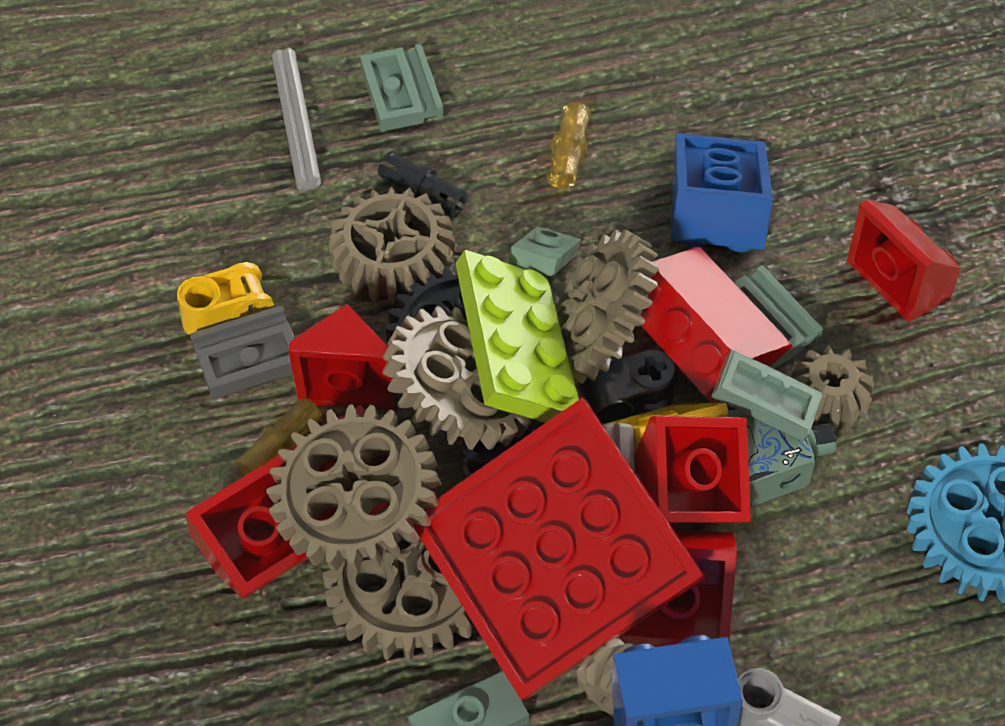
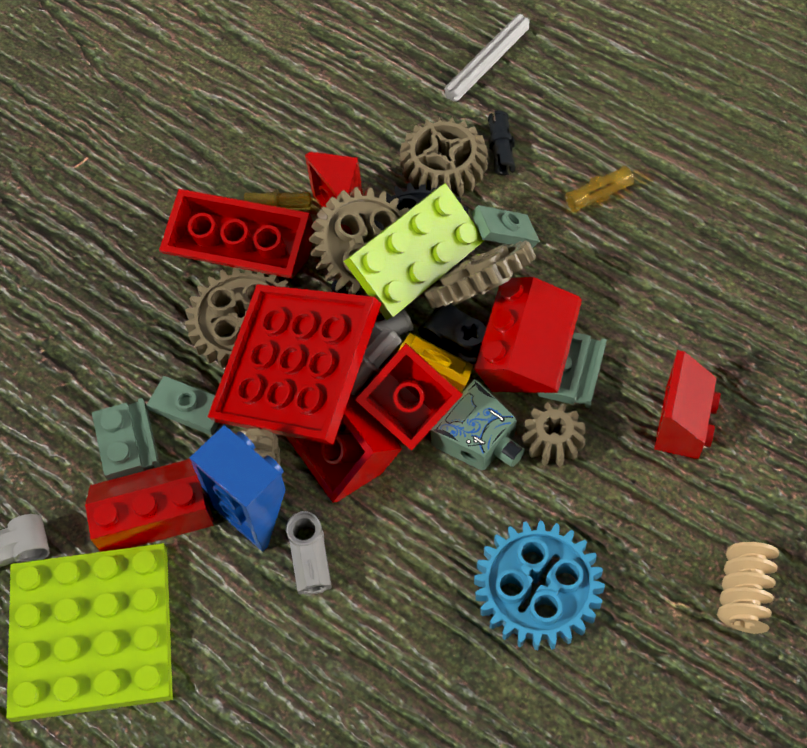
camera: 55 degrees right, 5 degrees up
yellow piece [177,262,275,335] -> none
dark grey plate [190,305,295,399] -> none
dark tan gear [267,405,441,572] -> none
sand green plate [360,44,443,132] -> none
blue slope [670,133,773,252] -> none
sand green plate [711,349,823,441] -> none

